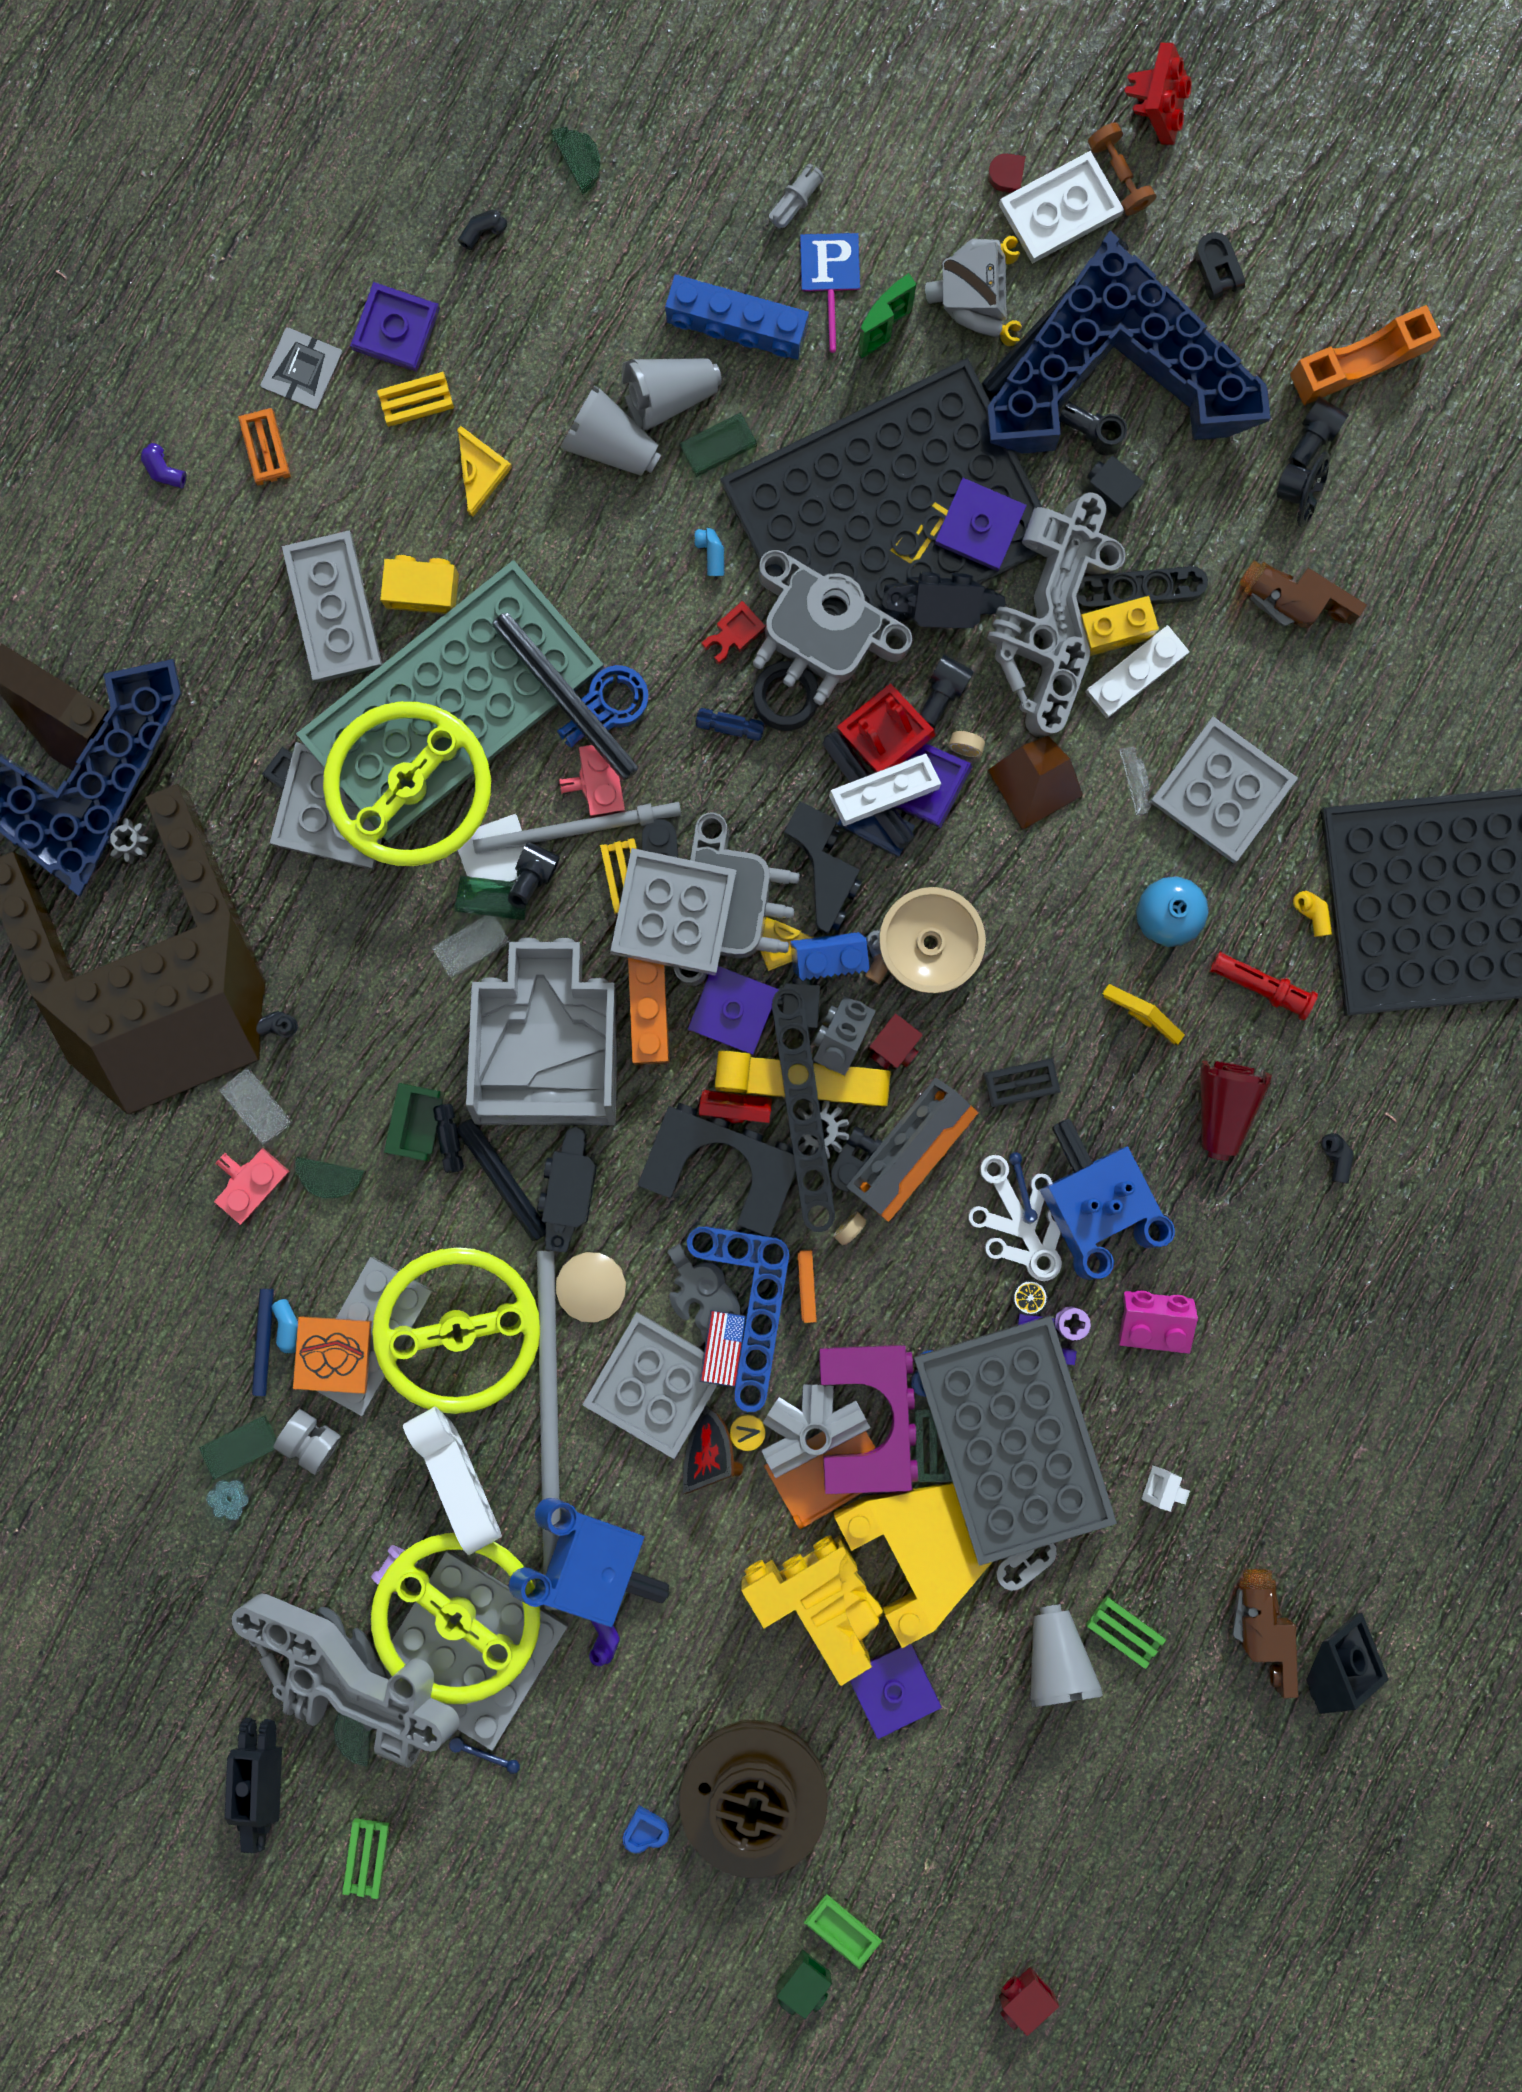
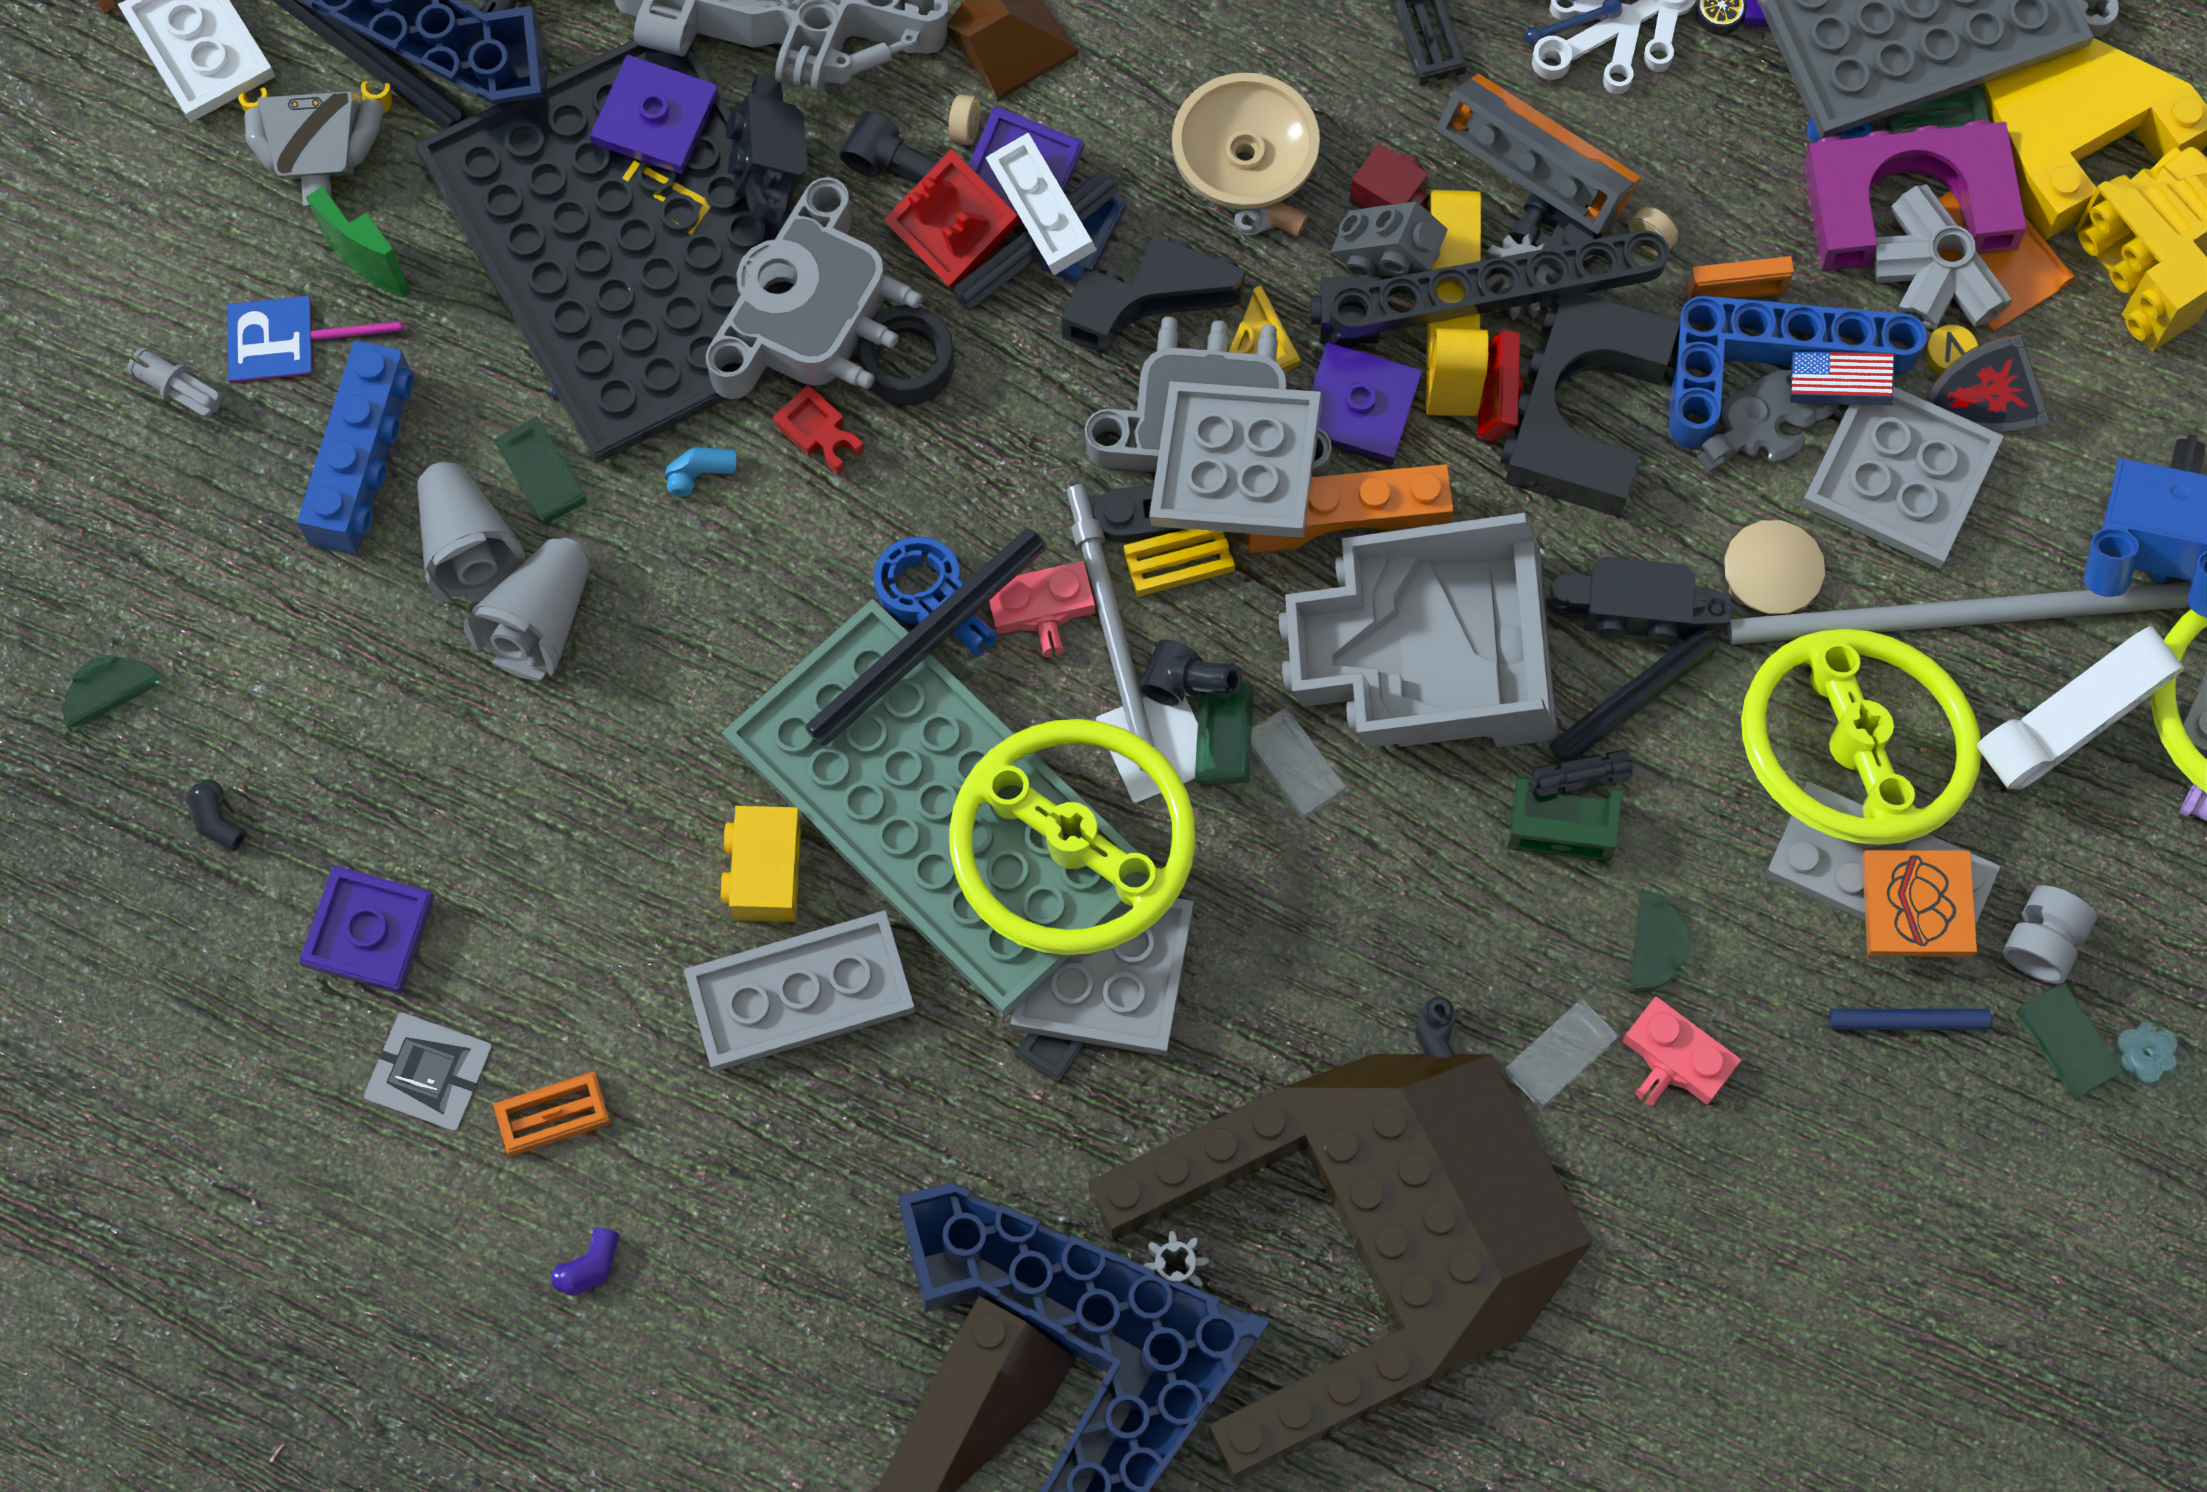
camera: 90 degrees left, 15 degrees down
dark azure arm [271,1299,298,1353] -> none
yellow tile [377,372,454,427] -> none
yellow tile [457,426,512,517] -> none
dark blue axle [696,708,764,741] -> none
blue brick [790,932,869,981] -> none
dark red tile [988,153,1026,193] -> none

